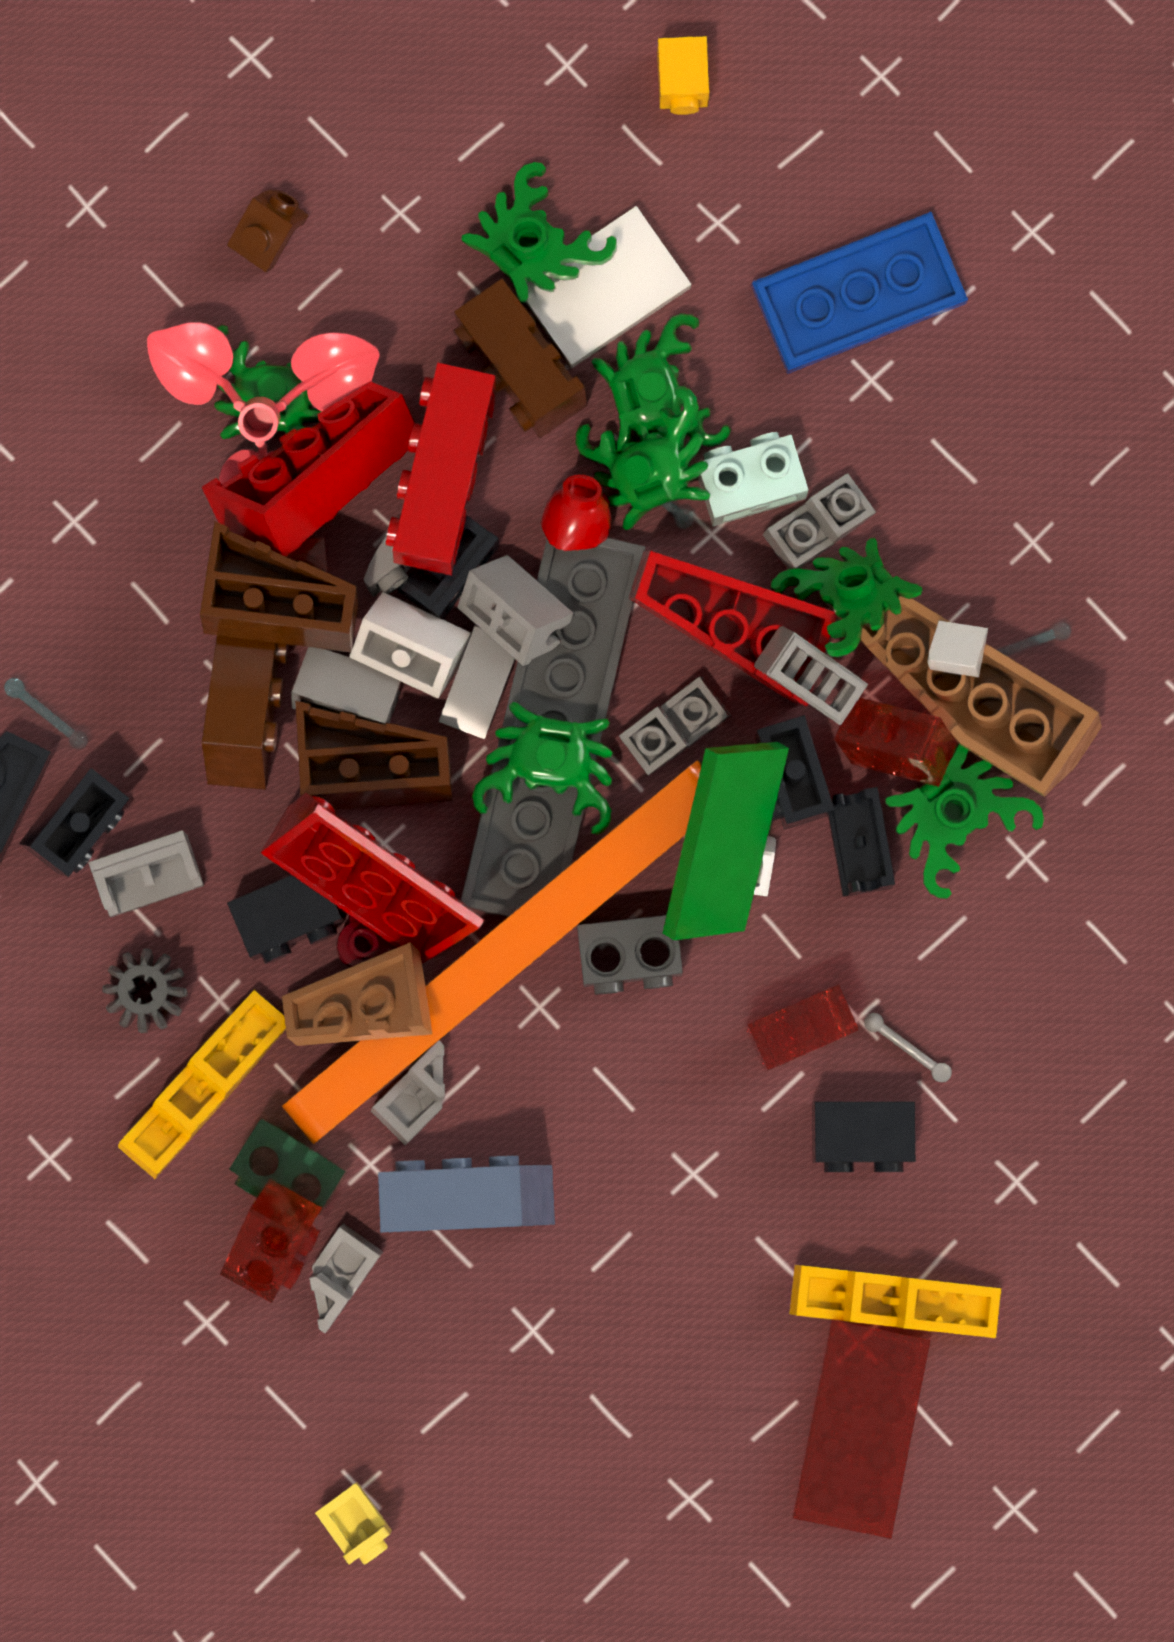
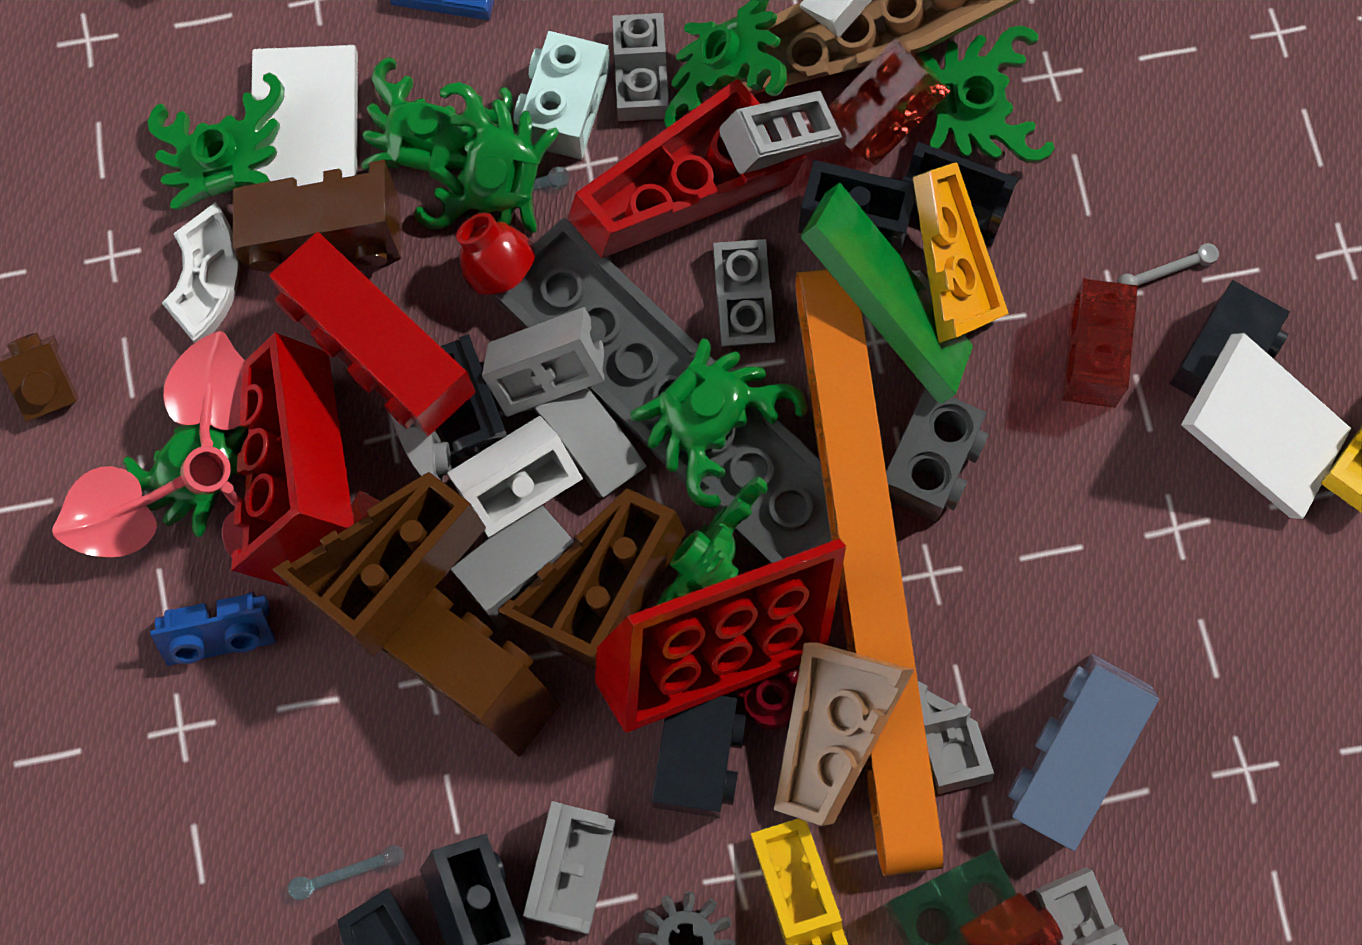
camera: 55 degrees left, 10 degrees down
none -> blue hinge [150,591,276,666]
none -> white tile [162,202,240,343]
none -> green animal [655,476,768,606]
none -> light orange wing [913,162,1009,343]
none -> white tile [1181,333,1352,519]

